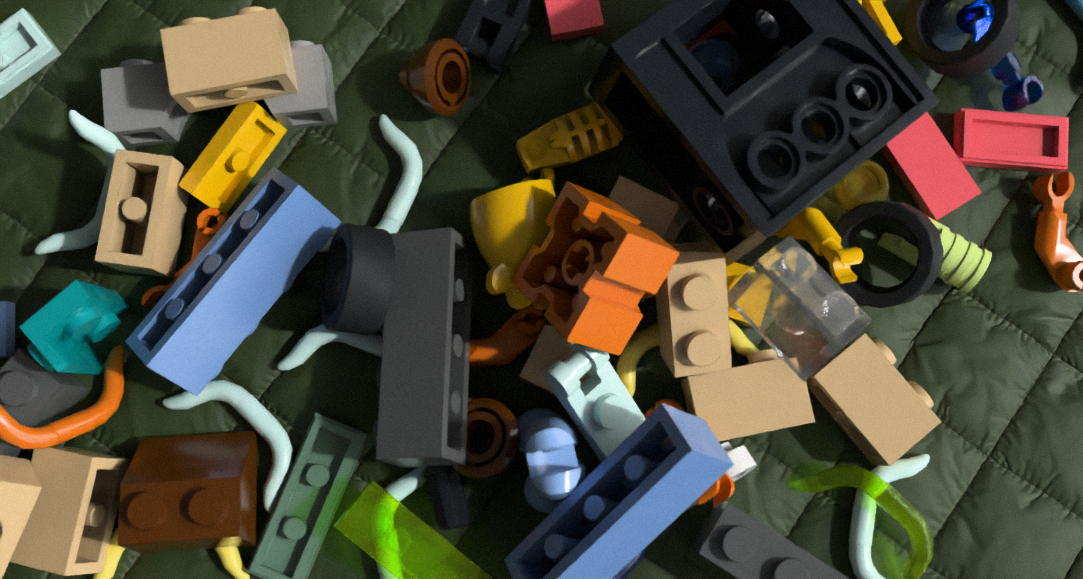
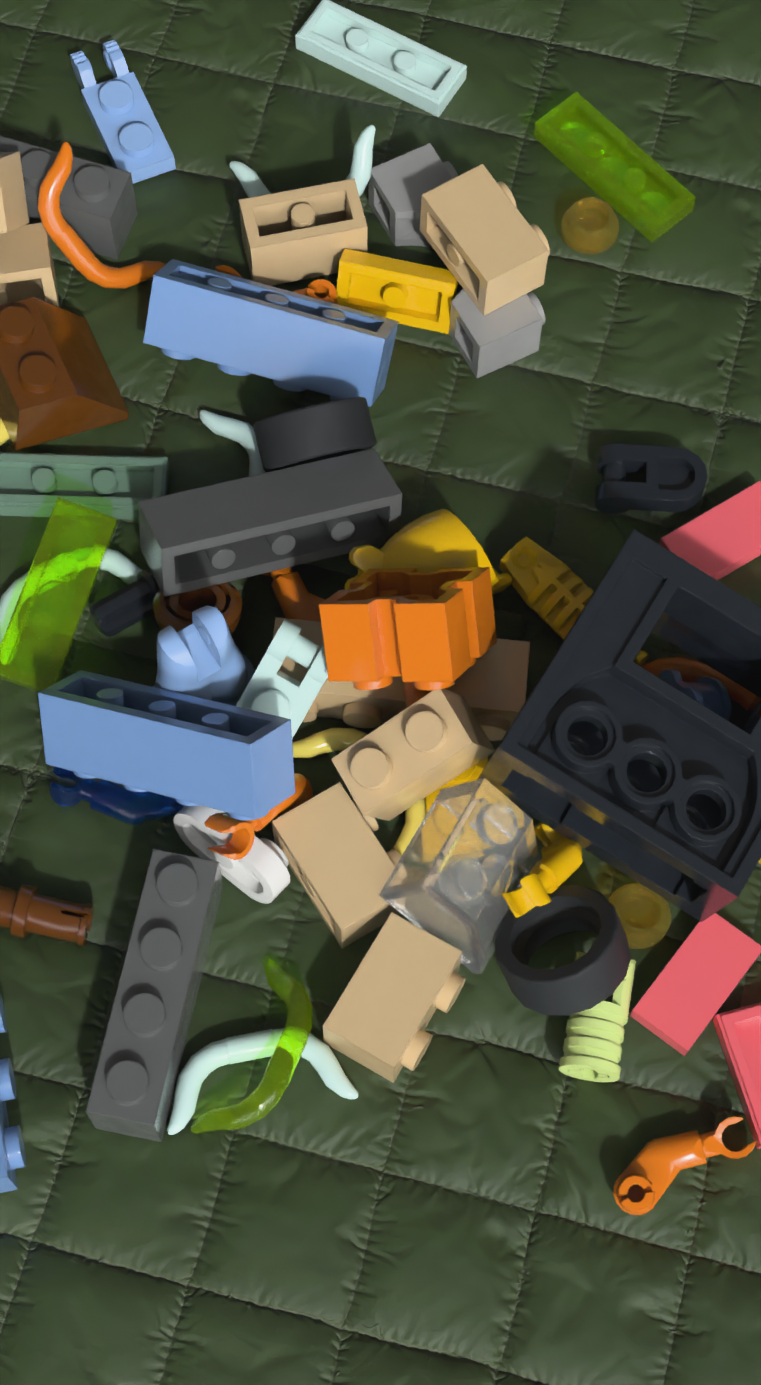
camera: 70 degrees right, 15 degrees down
teal bracket [19,280,130,375] -> none
light aqua animal [162,380,293,513] -> none
light aqua animal [319,114,423,252] -> none
reddish brown brick [399,38,472,116] -> none

